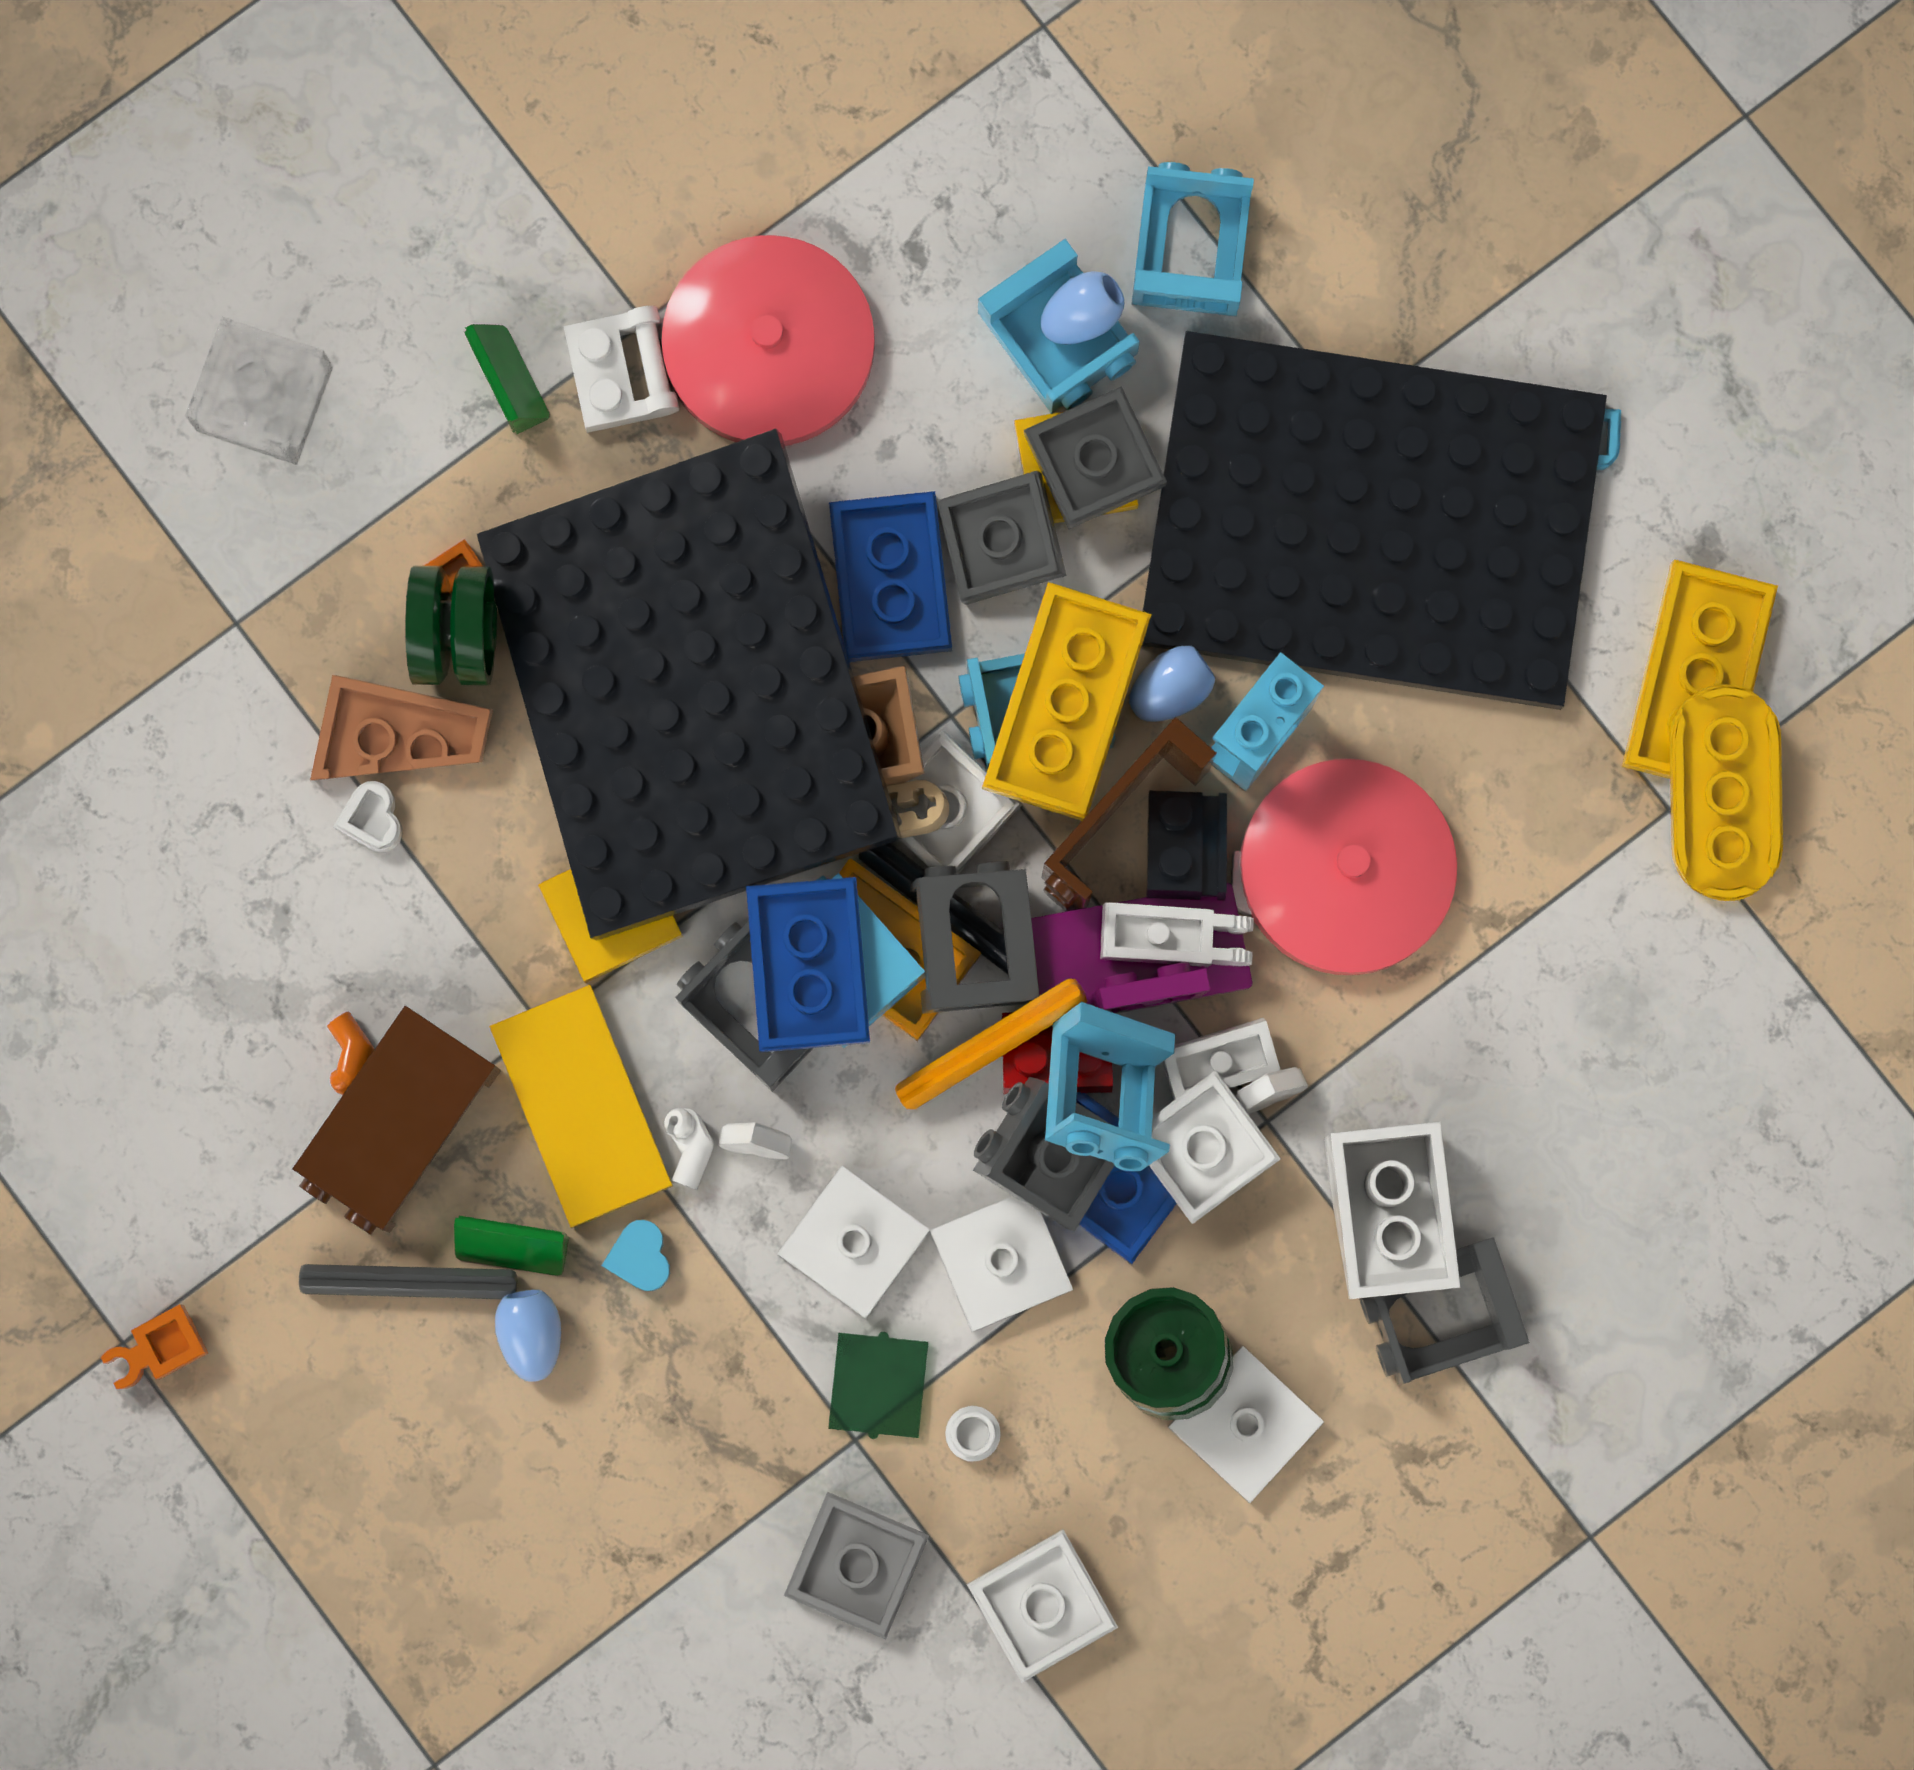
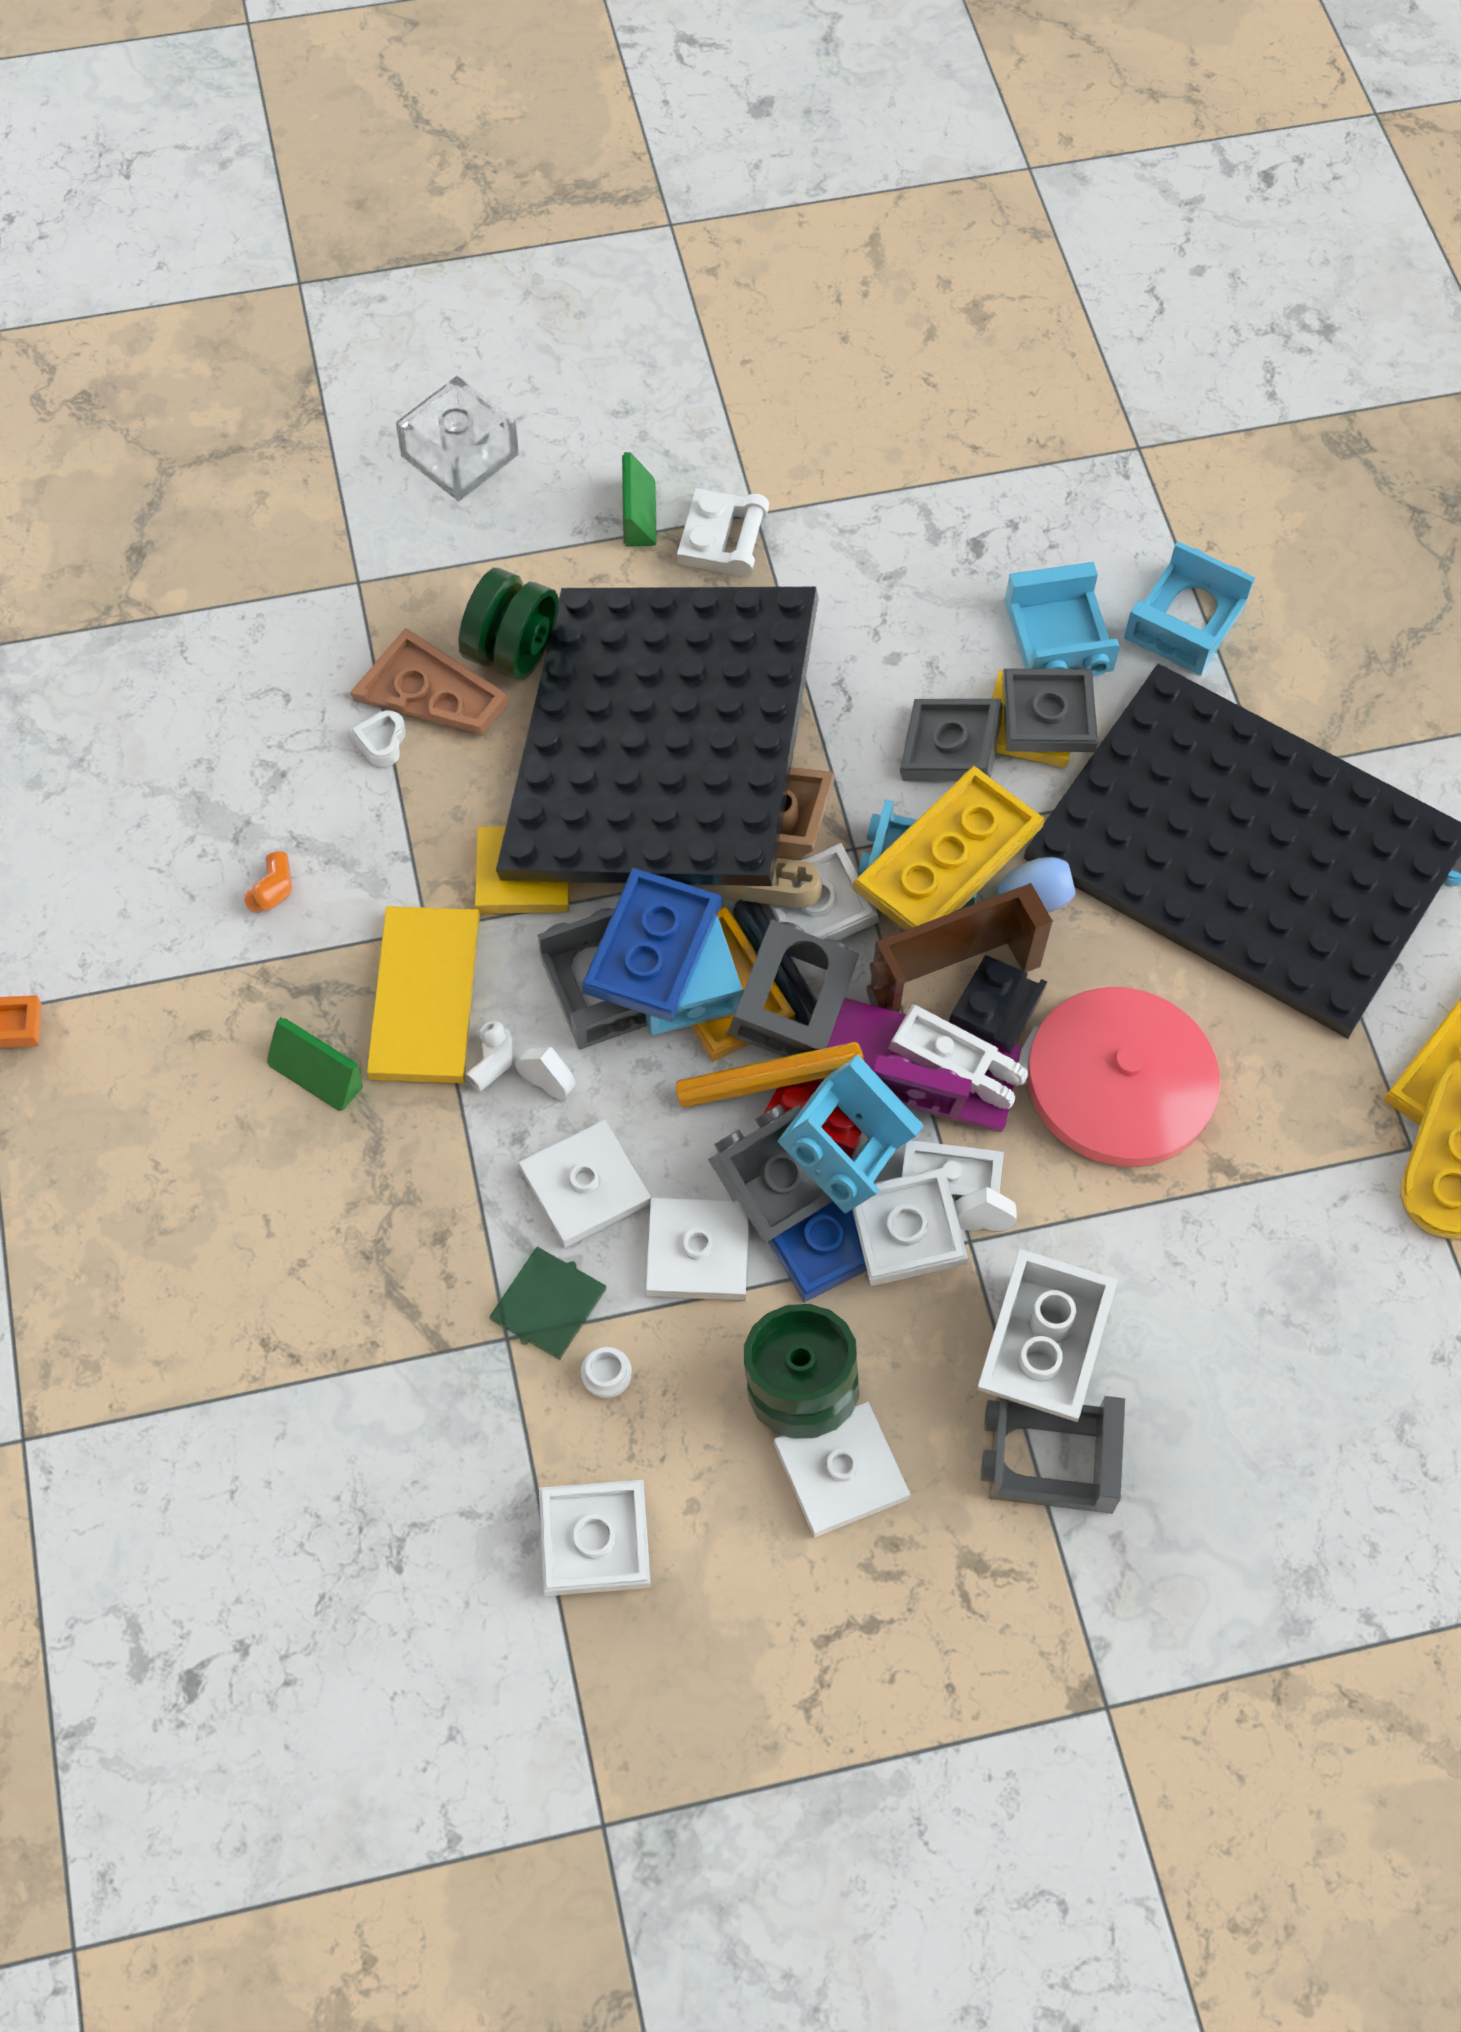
camera: 25 degrees right, 20 degrees down
reddish brown panel [292,1005,501,1235] -> none
dark grey axle [299,1264,517,1299] -> none
light blue animal [495,1290,561,1382] -> none
medium azure tile [601,1220,670,1291] -> none
coral dish [662,235,875,446] -> none
light grey plate [784,1492,929,1639] -> none
blue tile [829,491,952,662] -> none
light blue animal [1041,271,1125,345] -> none
medium azure panel [1211,652,1324,791] -> none

